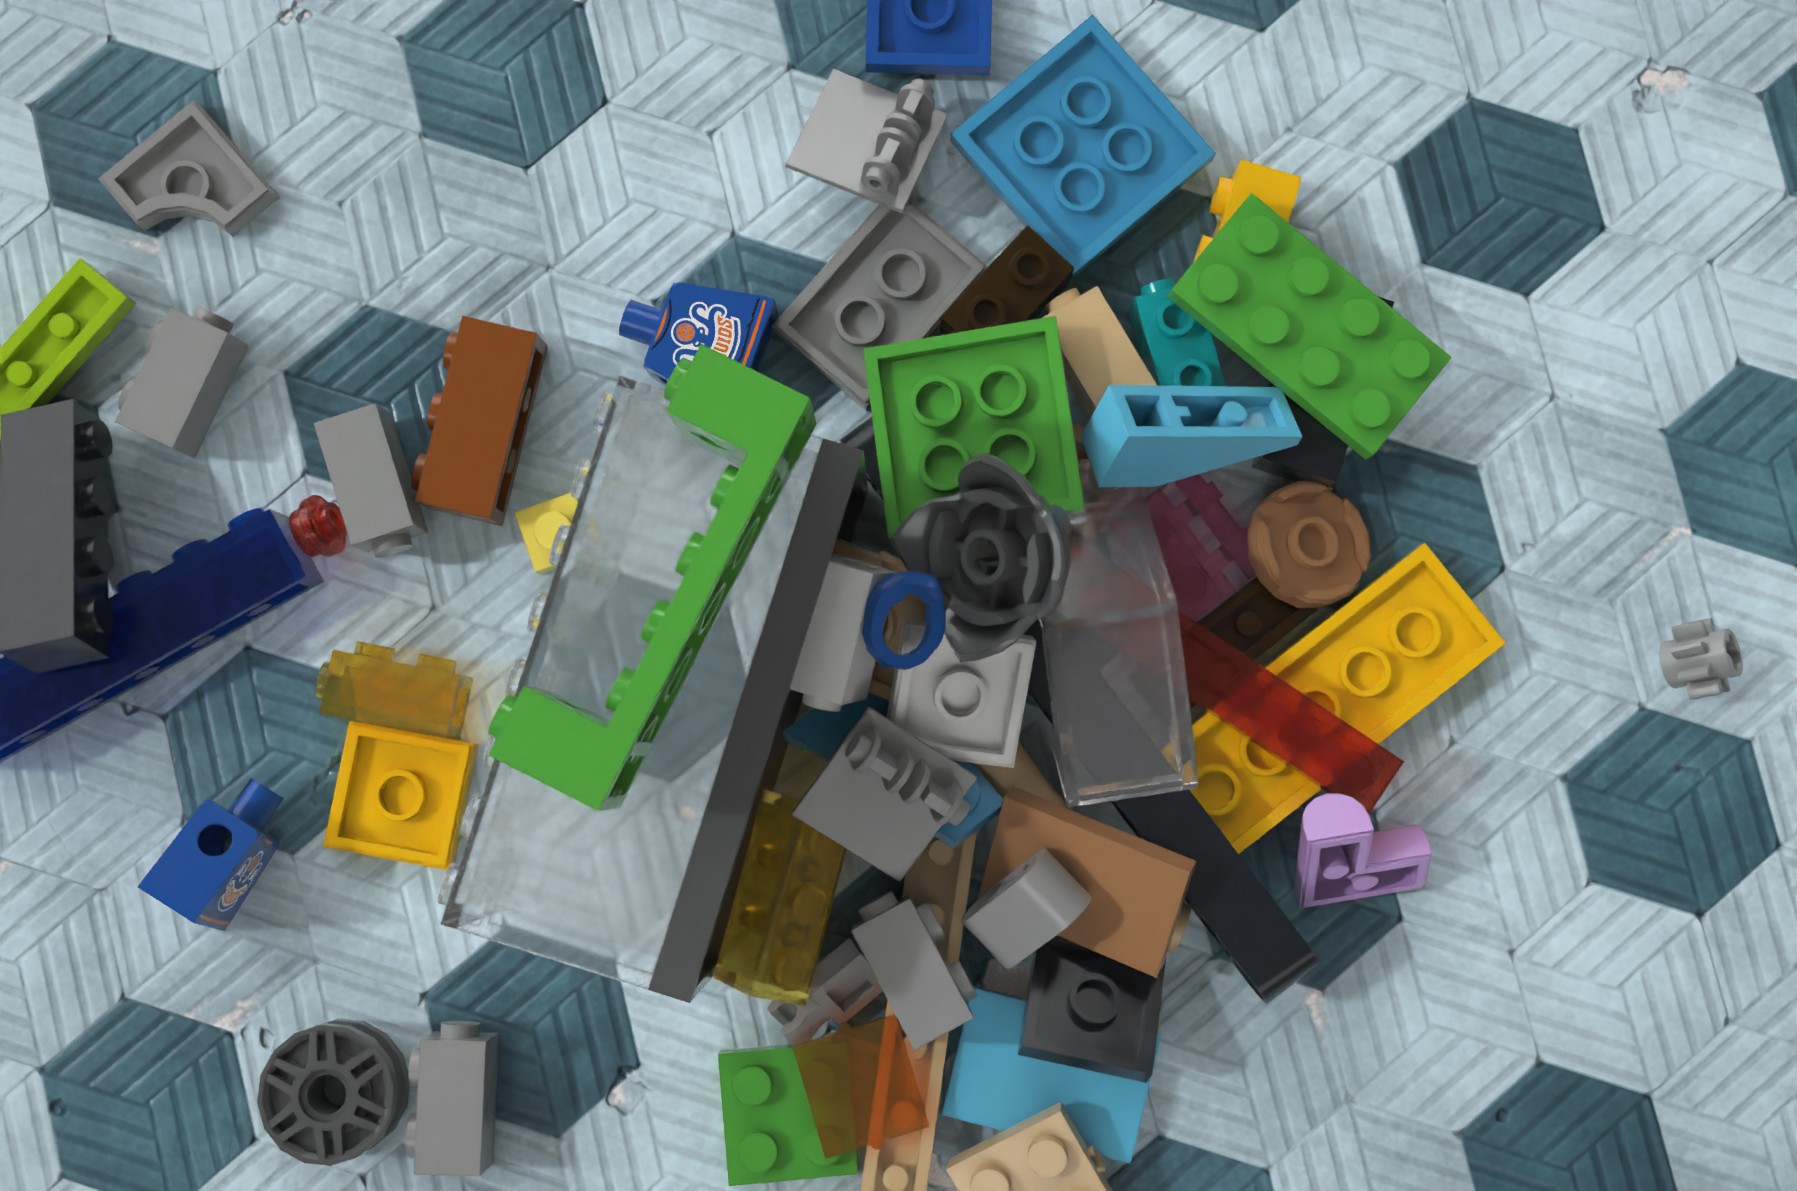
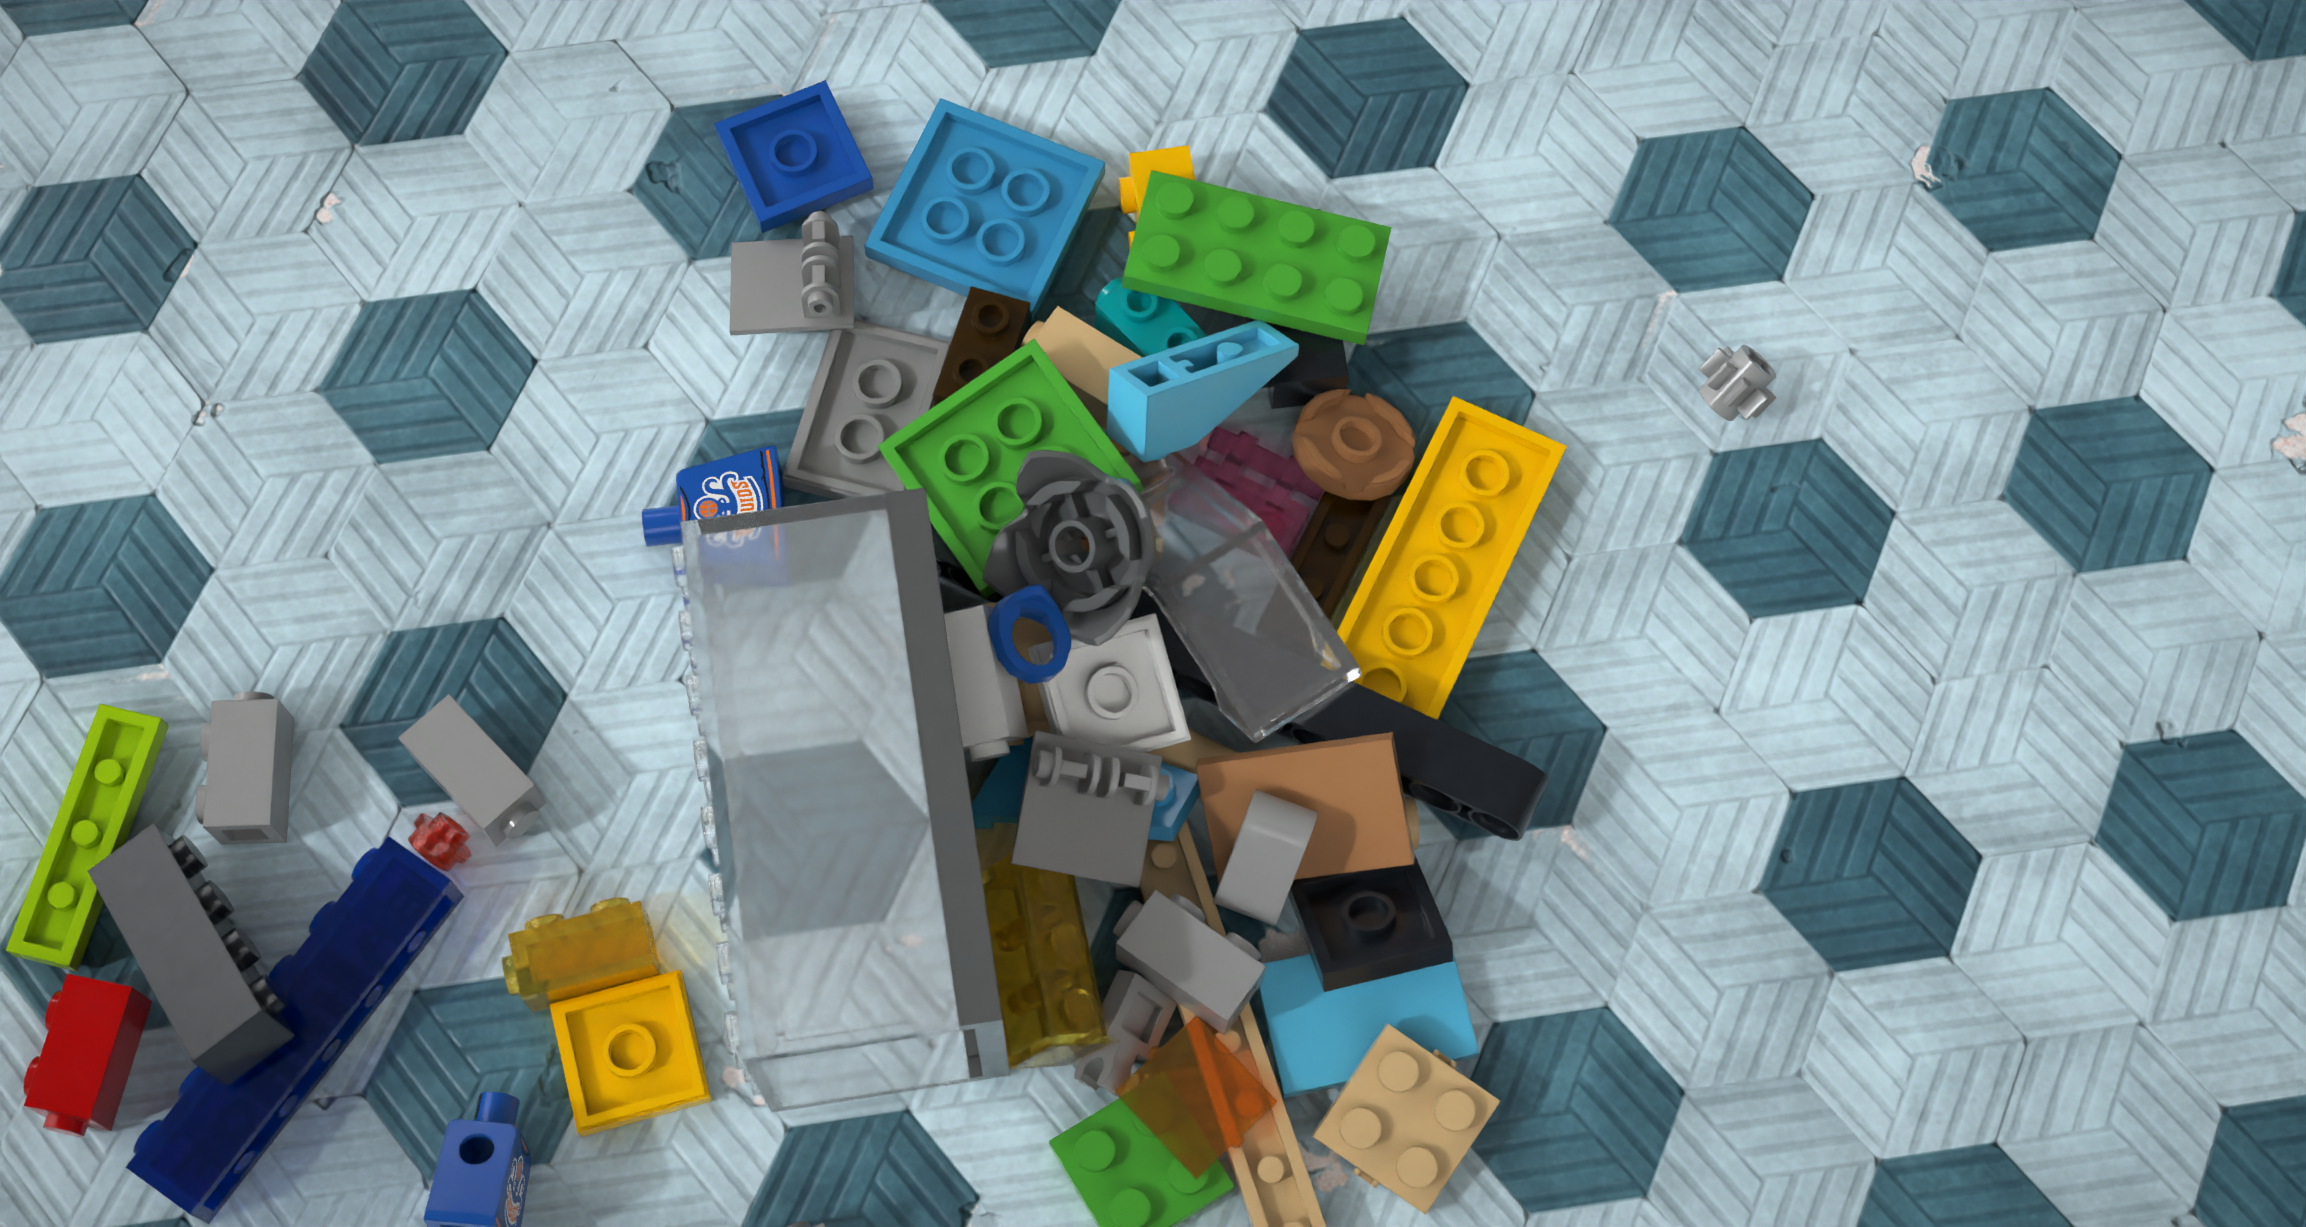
camera: 30 degrees left, 15 degrees down
light grey tile [98,99,280,237] -> none
dark orange brick [411,316,548,526] -> none
bright green plate [488,344,817,811] -> none
light yellow plate [515,491,599,574] -> none
clear red plate [1056,541,1404,814] -> none
lavender brick [1294,793,1432,908] -> none

